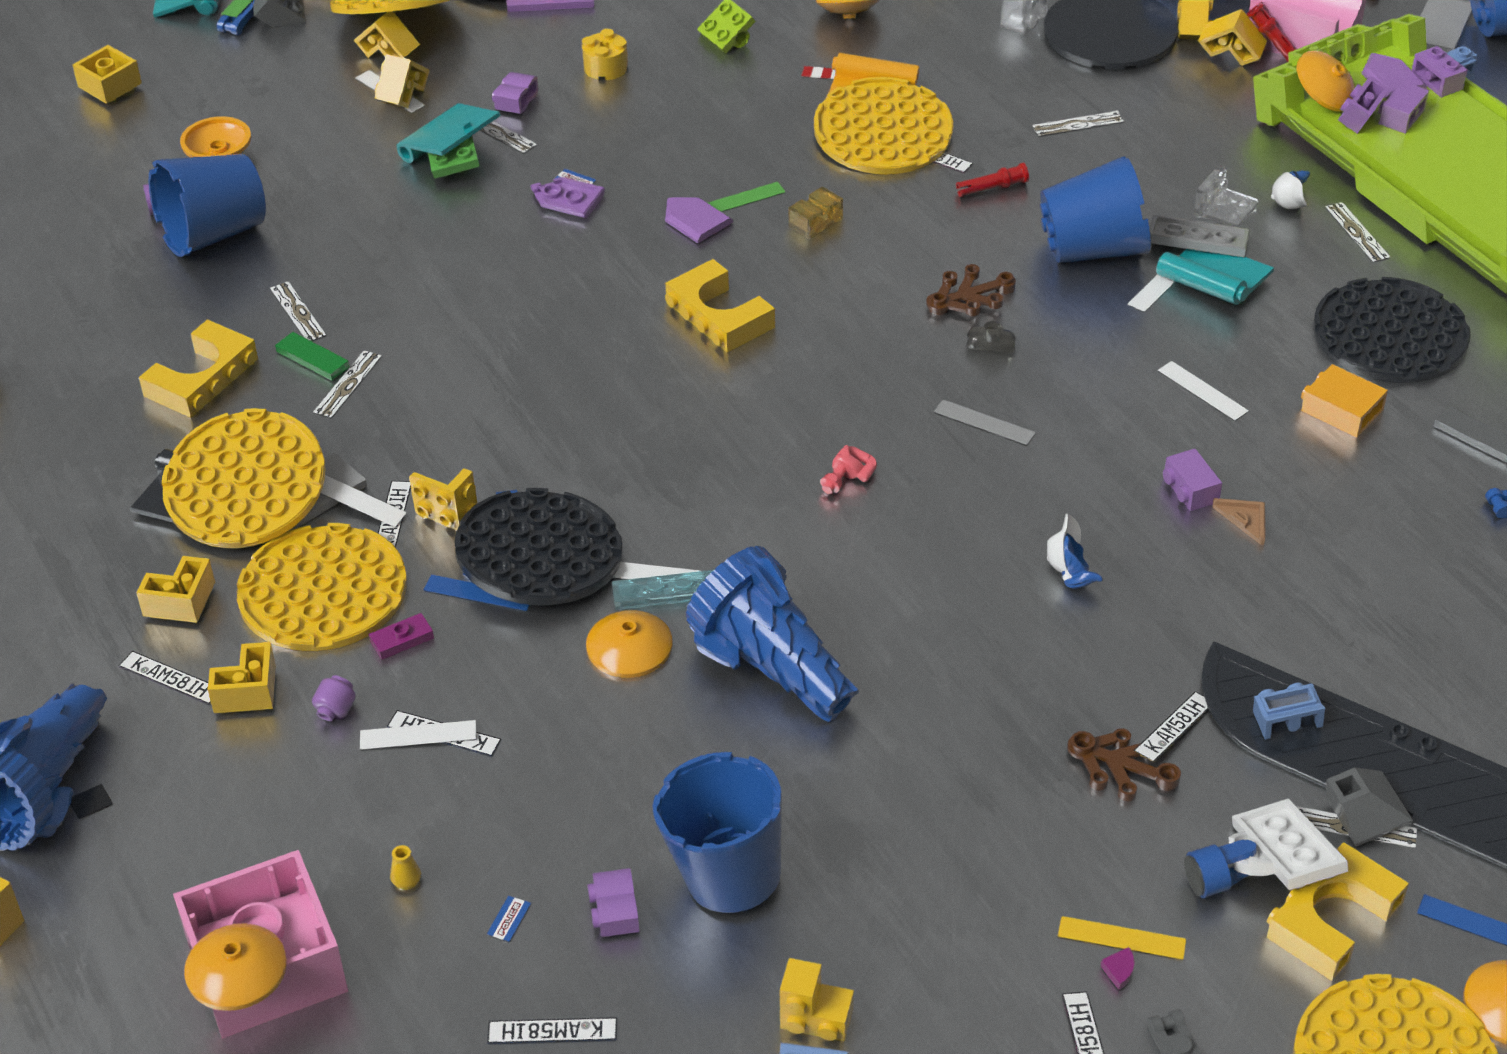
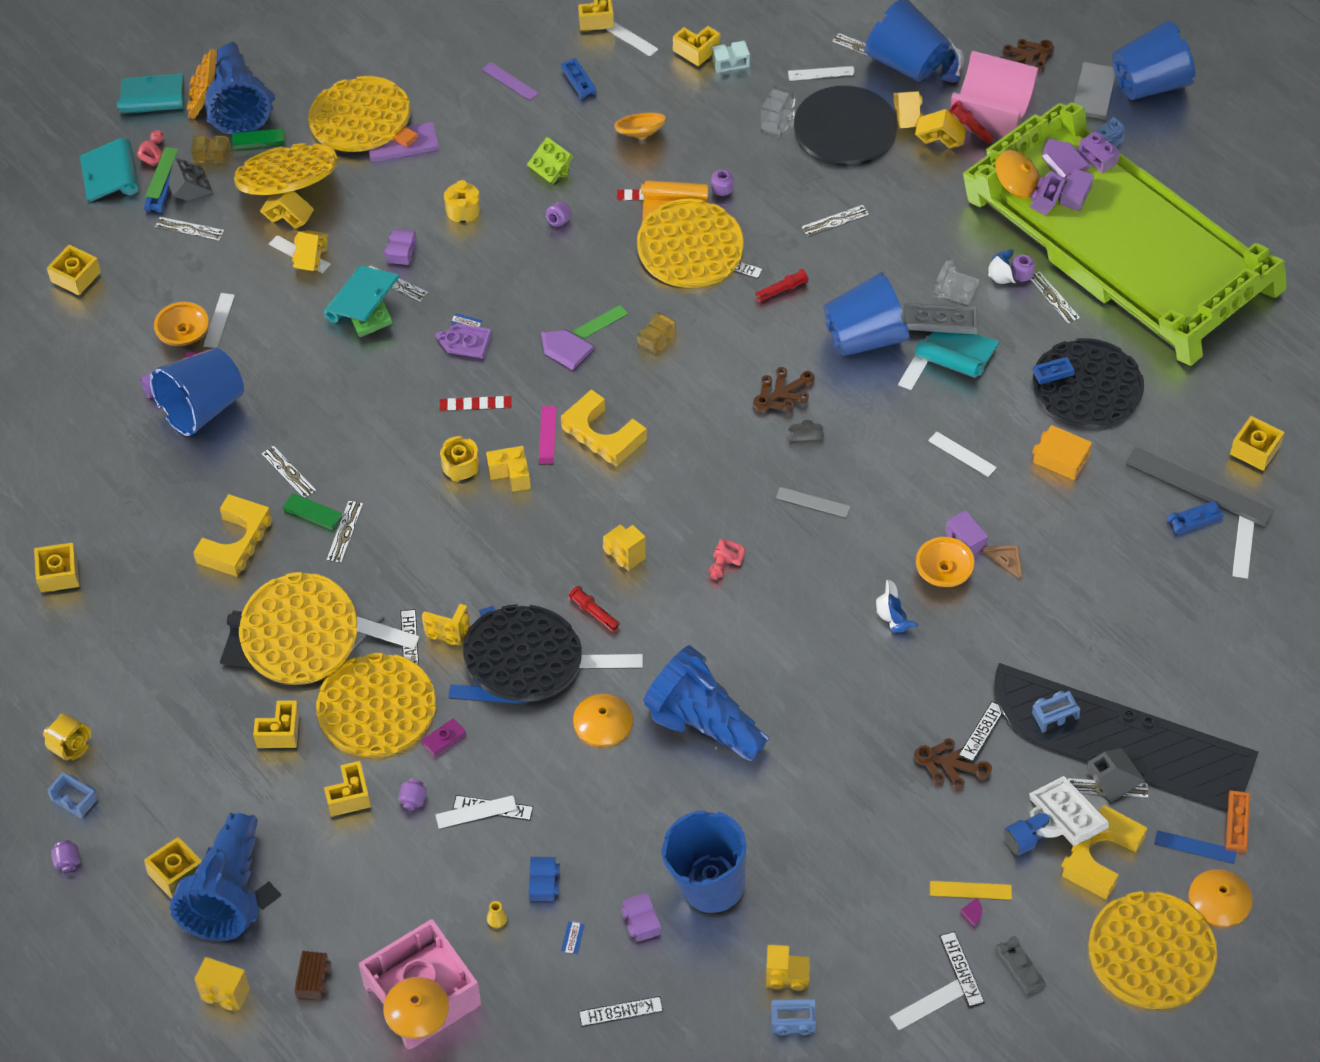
camera: 10 degrees left, 10 degrees up
sticker [118,651,211,704] -> none
clear light blue plate [612,570,714,610] -> none
none -> sticker [155,217,224,240]
none -> white sticker [203,293,235,348]
none -> reddish brown brick [294,951,332,1000]
none -> sticker [440,396,512,411]
none -> yellow brick [440,436,479,481]
none -> yellow brick [486,446,531,492]
none -> blue brick [529,857,560,901]
none -> dark pink sticker [539,406,556,464]
none -> medium lavender head [546,201,572,227]
none -> red pin [568,585,620,632]
none -> yellow brick [603,524,646,571]
none -> medium lavender head [711,170,734,196]
none -> light orange dish [916,537,975,587]
none -> medium lavender head [1011,255,1035,281]
none -> blue plate [1032,357,1075,384]

